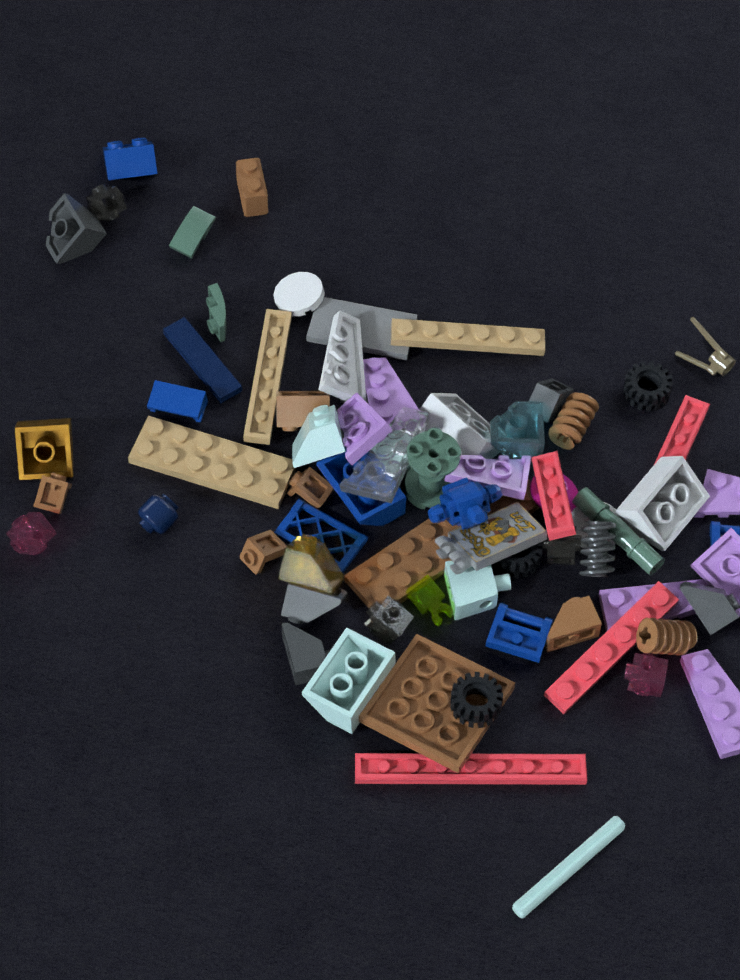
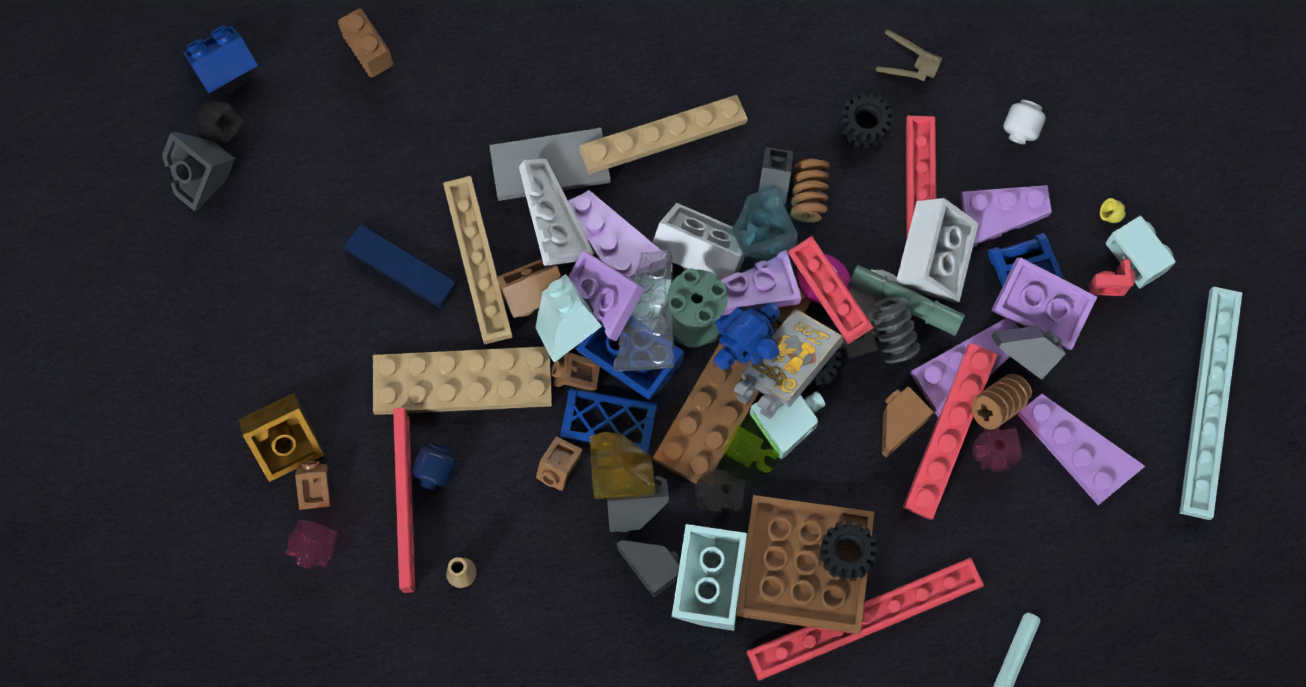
camera: 20 degrees left, 15 degrees up
blue hinge [147,380,208,422] -> none
sand green slope [169,206,216,259] -> none
sand green slope [206,283,227,342] -> none
white tile [273,272,325,317] -> none
blue plate [486,603,554,663] -> none
none -> coral tile [393,408,416,593]
none -> tan cone [446,558,477,588]

